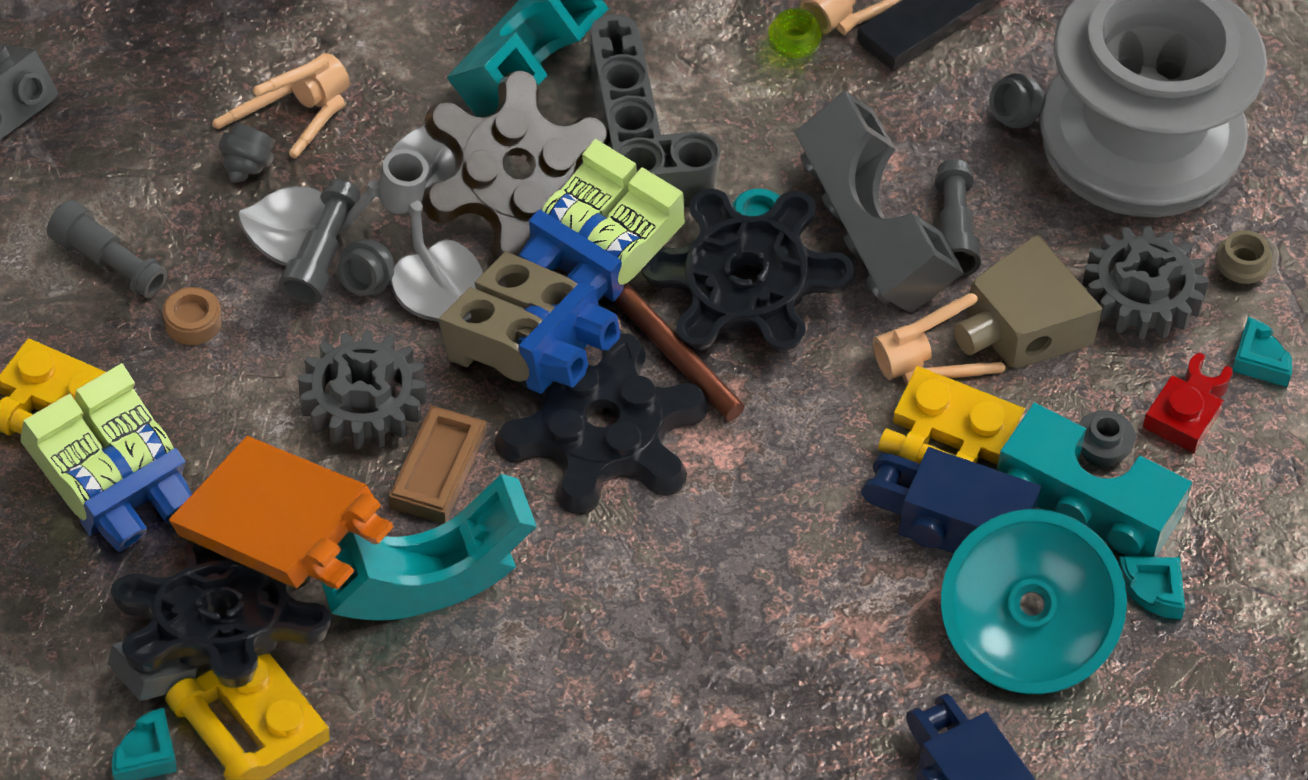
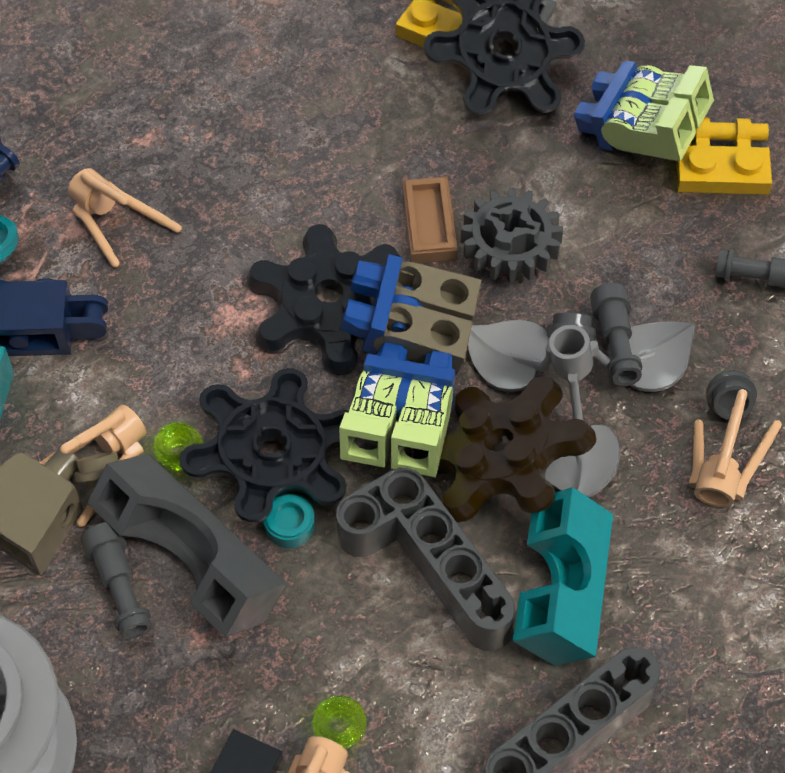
camera: 160 degrees right, 5 degrees up
medium nougat tile [163,287,222,345] -> none
orange tile [168,435,394,589] -> none
teal arch [321,474,537,620] -> none
copper bar [614,283,745,421] -> none
yellow plate [878,366,1025,465] -> none
dark grey plate [989,73,1045,128] -> none
none -> light nougat plant [68,168,182,268]
none -> dark tan plate [74,451,118,489]
none -> clear neon green plate [153,422,203,471]

